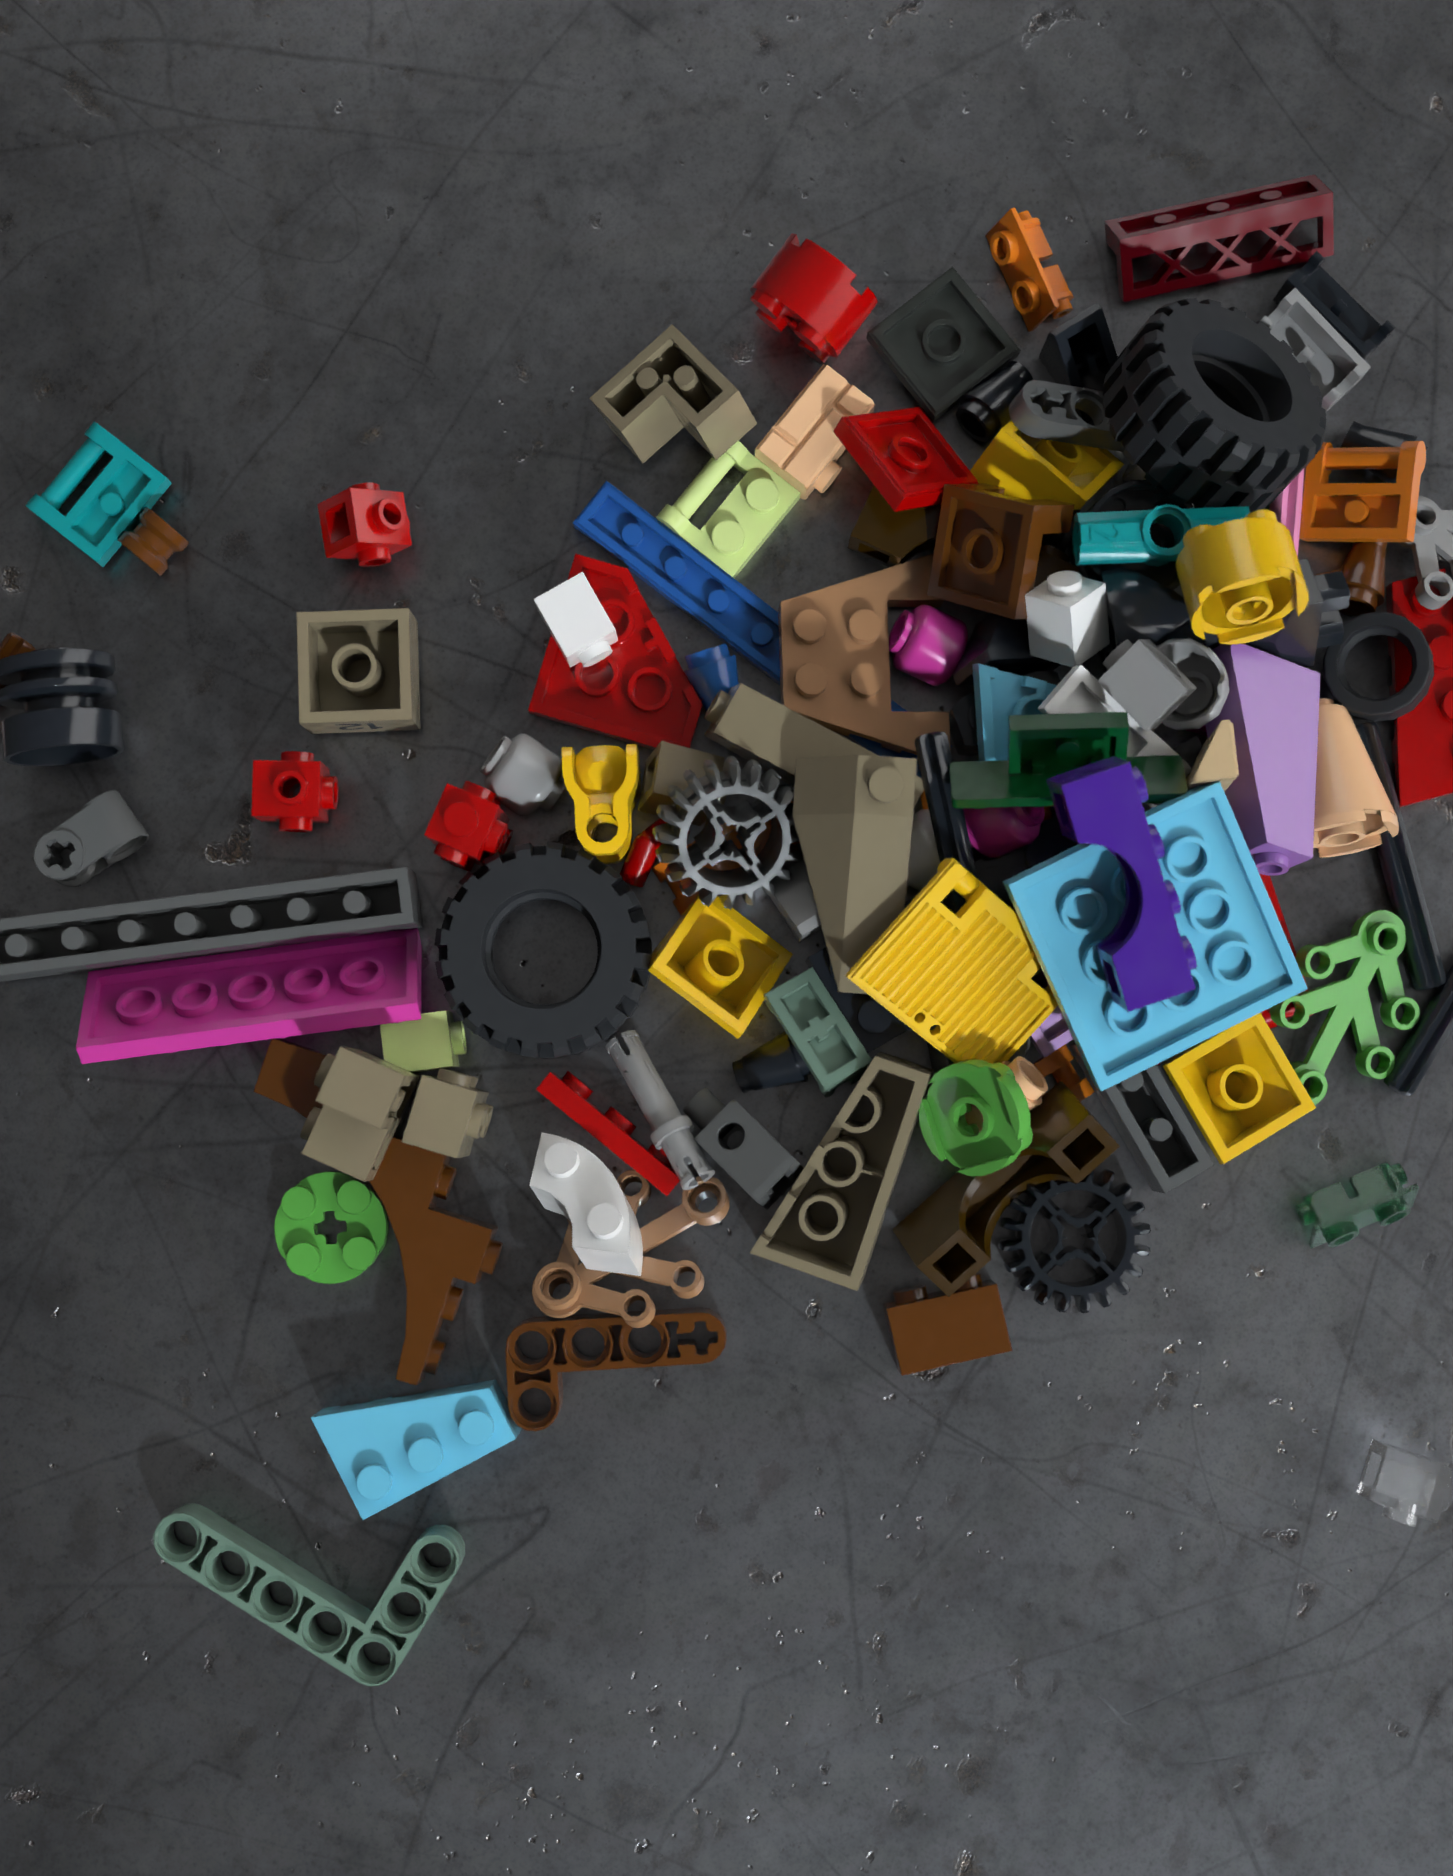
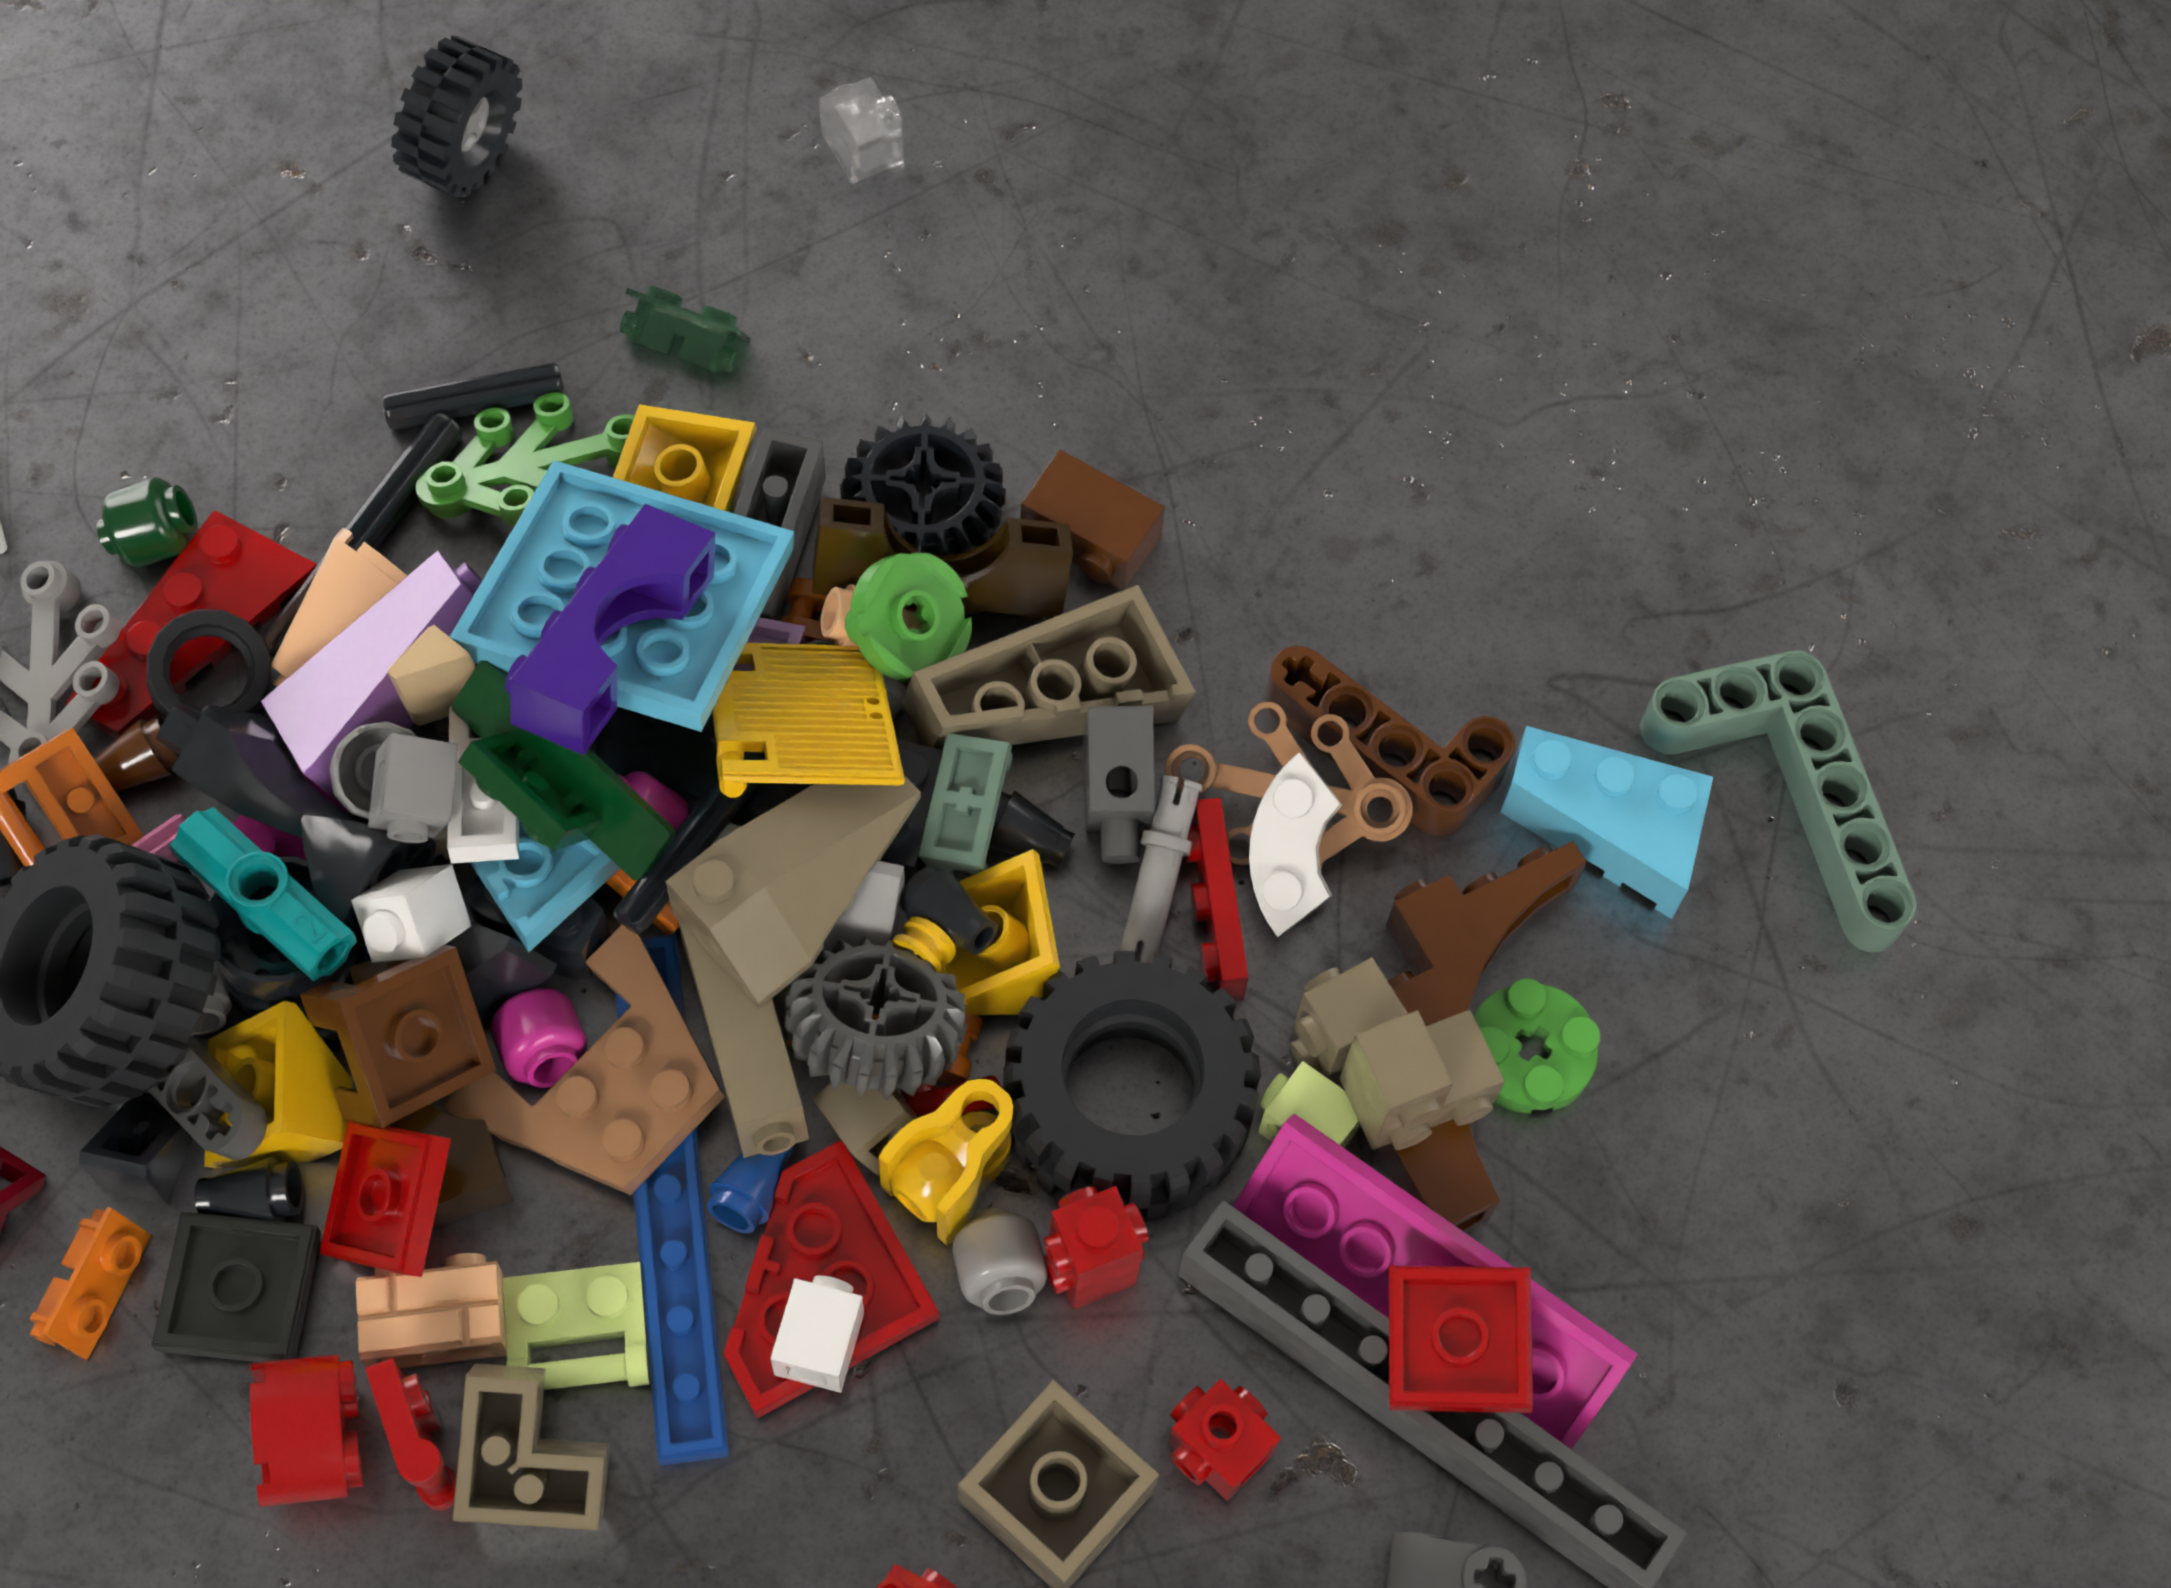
camera: 140 degrees left, 20 degrees down
yellow brick [1176,509,1309,645] -> none
none -> red plate [365,1358,457,1510]
none -> yellow bush [892,917,956,973]
none -> black cone [900,867,998,955]
none -> red plate [1389,1266,1533,1413]

